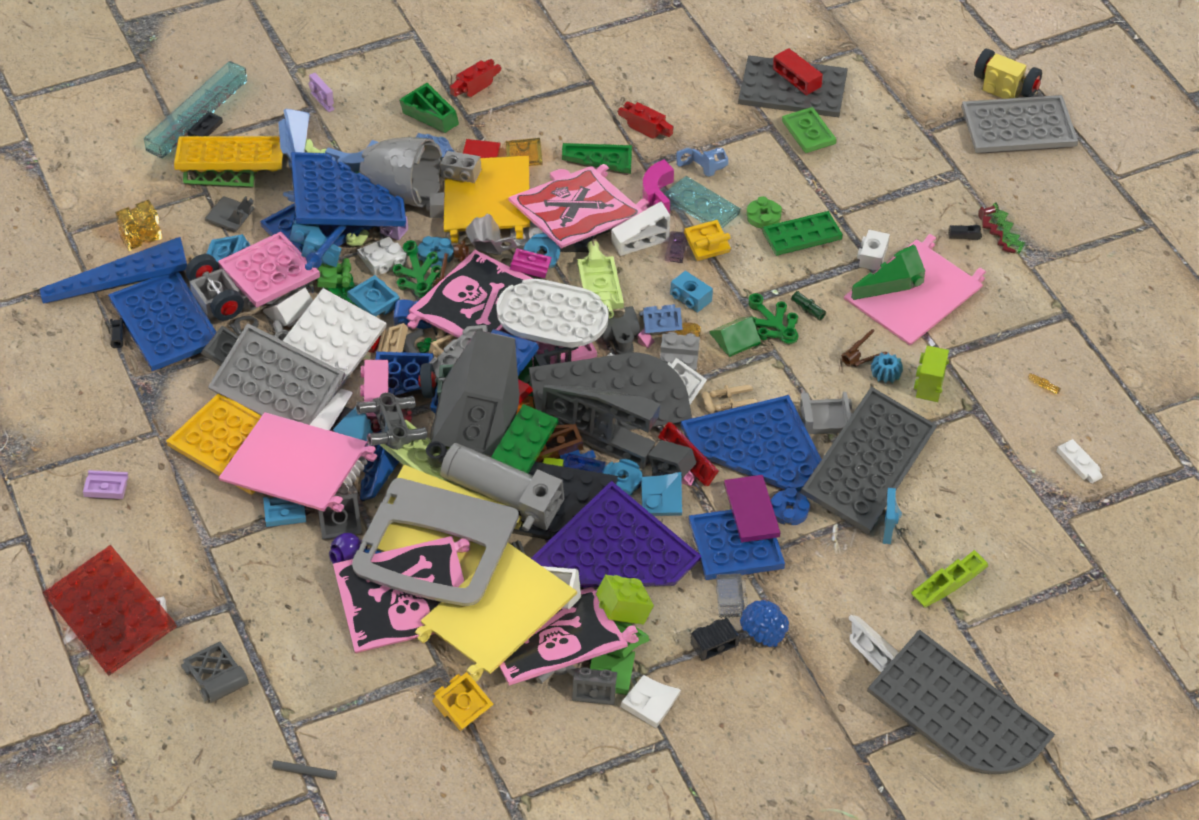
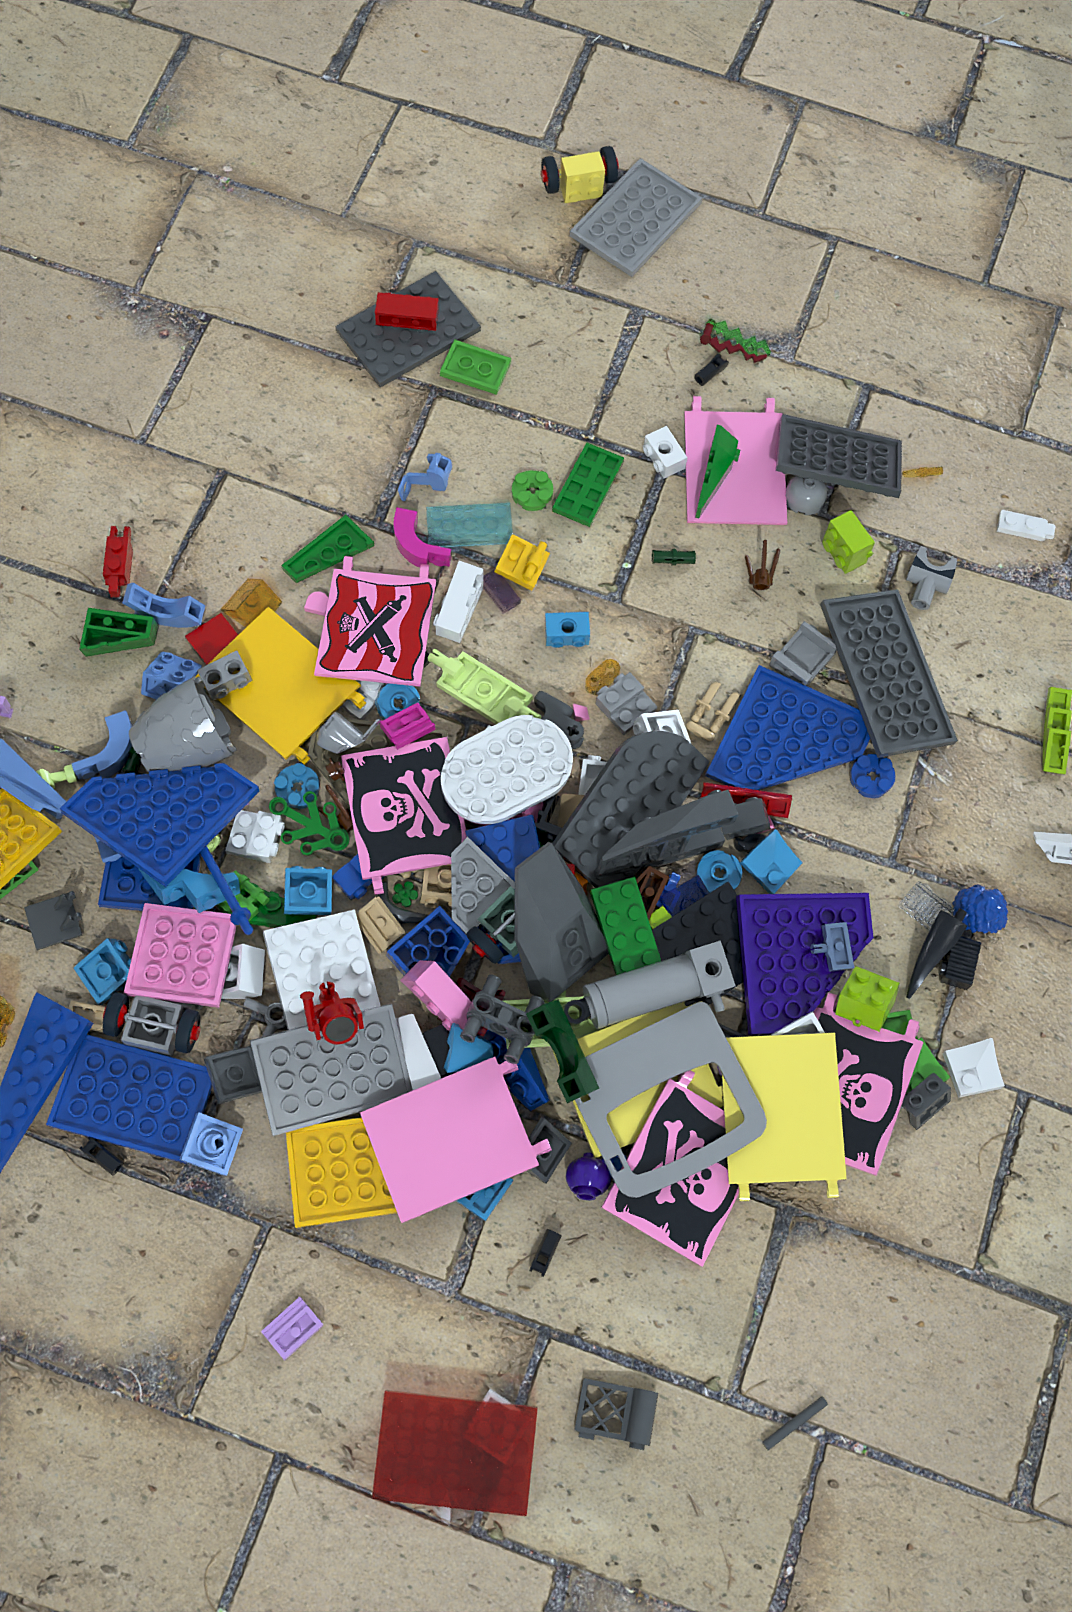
camera: 50 degrees left, 20 degrees up
dark grey piece [229,316,259,336] -> none
light grey plate [426,192,444,218] -> none
yellow plate [432,672,494,732] -> none
red hinge [617,101,674,139] -> none
medium blue bracket [639,304,683,333] -> none
blue plate [689,510,785,580] -> none
green slope [709,317,761,357] -> none
magenta tile [724,475,781,543] -> none
green plant [748,293,799,344] -> none
dark azure gear [871,352,903,384] -> none
dark azure plate [883,488,902,544] -> none
none -> medium blue arch [122,583,206,628]
none -> light blue plate [179,1112,243,1176]
none -> red piece [300,982,364,1045]
none -> dark green arch [526,999,600,1103]
none -> black bar [529,1229,562,1277]
none -> dark grey plate [776,414,902,498]
none -> light grey cylinder [786,476,827,515]
none -> sand blue plate [810,922,854,972]
none -> light grey connector [906,546,957,610]
none -> black piece [906,908,967,999]

